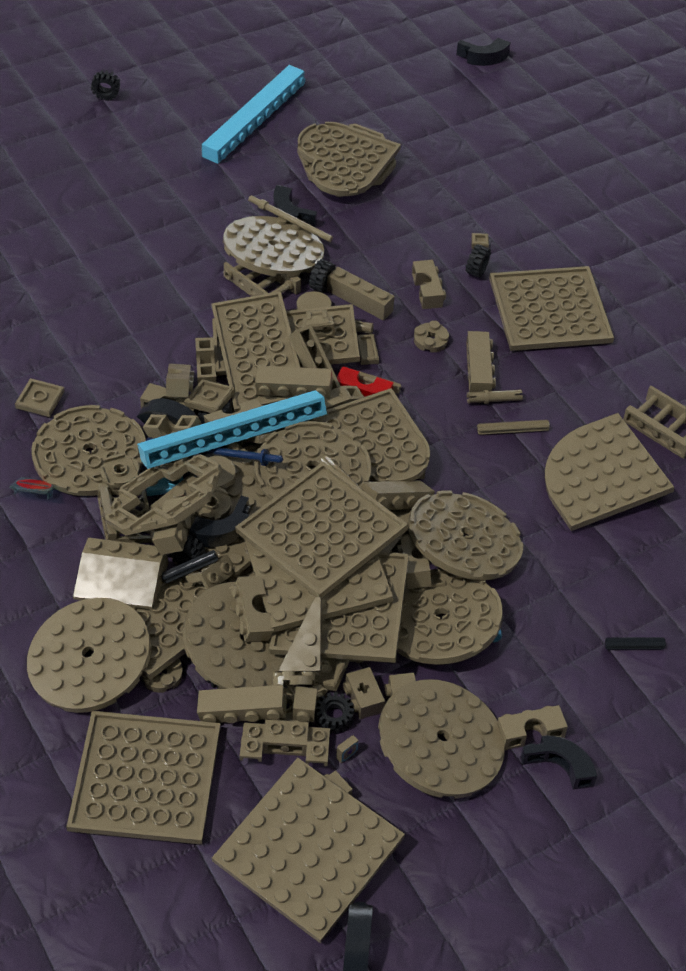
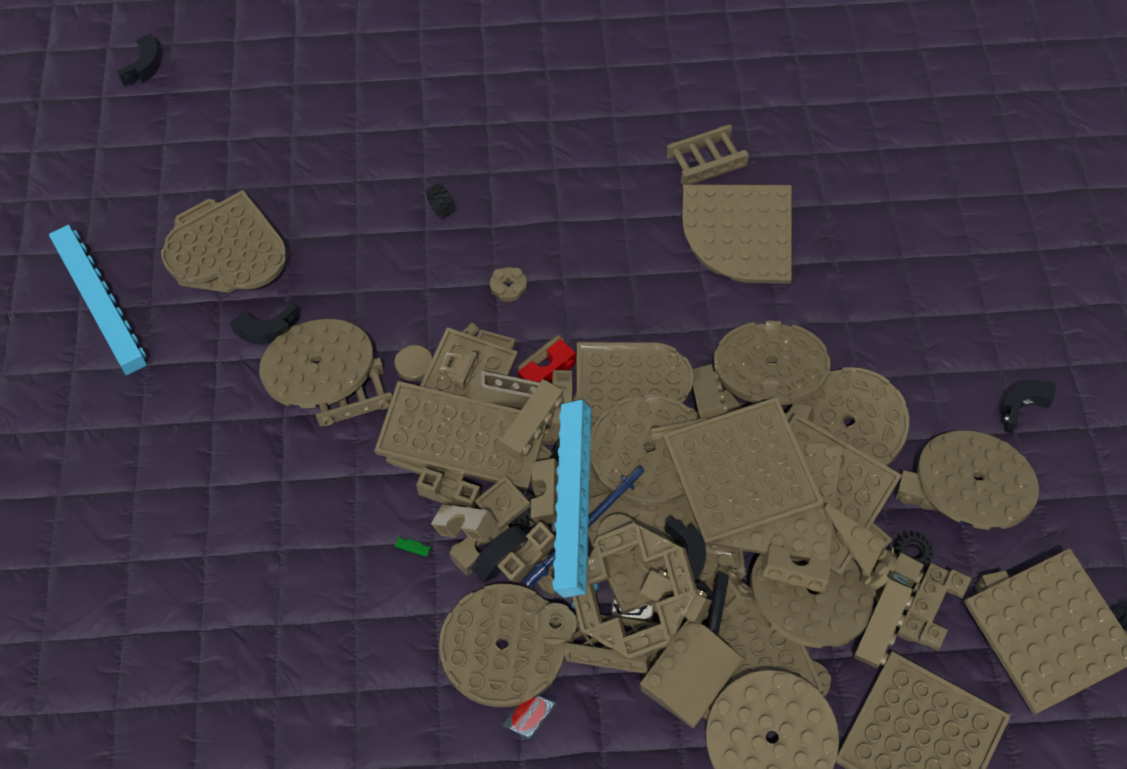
camera: 60 degrees left, 10 degrees up
dark tan plate [15,378,65,417] -> none
dark tan bar [248,195,333,242] -> none
black tyre [309,259,336,293] -> none
dark tan brick [327,267,394,321] -> none
dark tan tile [336,735,359,763] -> none
dark tan brick [343,667,385,719] -> none
dark tan arch [412,260,446,309] -> none
dark tan brick [466,331,496,392] -> none
dark tan pin [467,389,523,404] -> none
dark tan tile [471,233,489,249] -> none
dark tan axle [477,420,550,435] -> none
dark tan plate [489,266,614,351] -> none
dark tan arch [497,705,568,750] -> none
black axle [605,637,666,649] -> none
none -> green piece [395,536,431,557]

